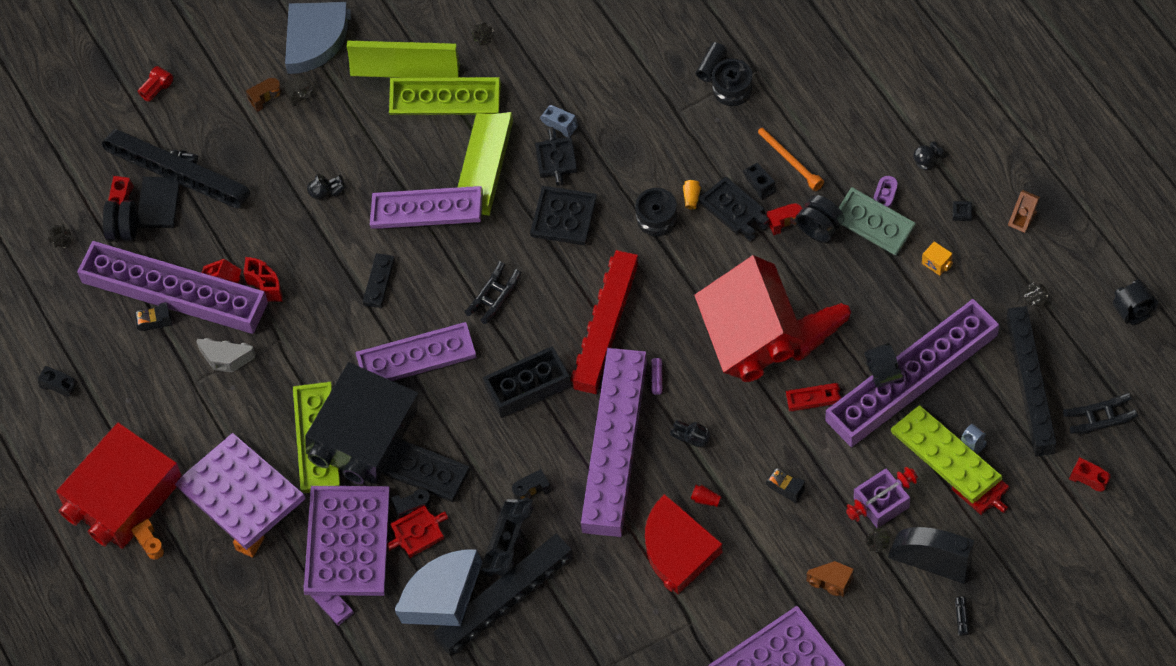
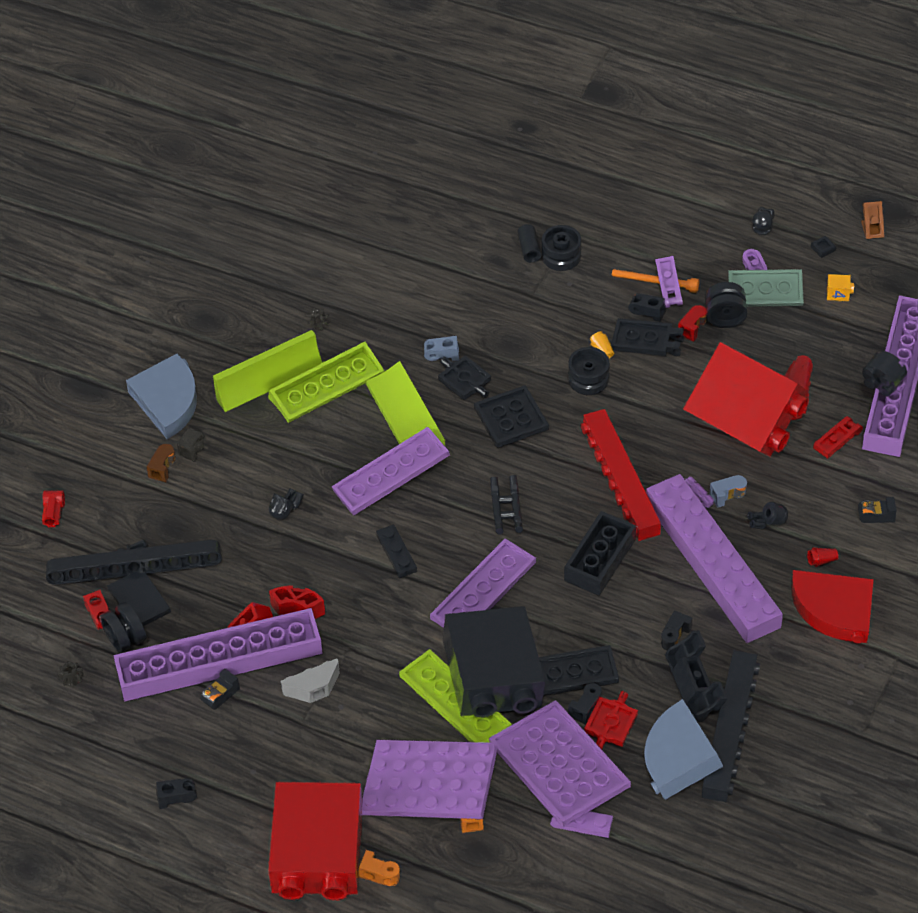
camera: 40 degrees left, 10 degrees down
none -> medium lavender plate [655,256,683,308]
none -> sand blue leg [709,475,747,508]

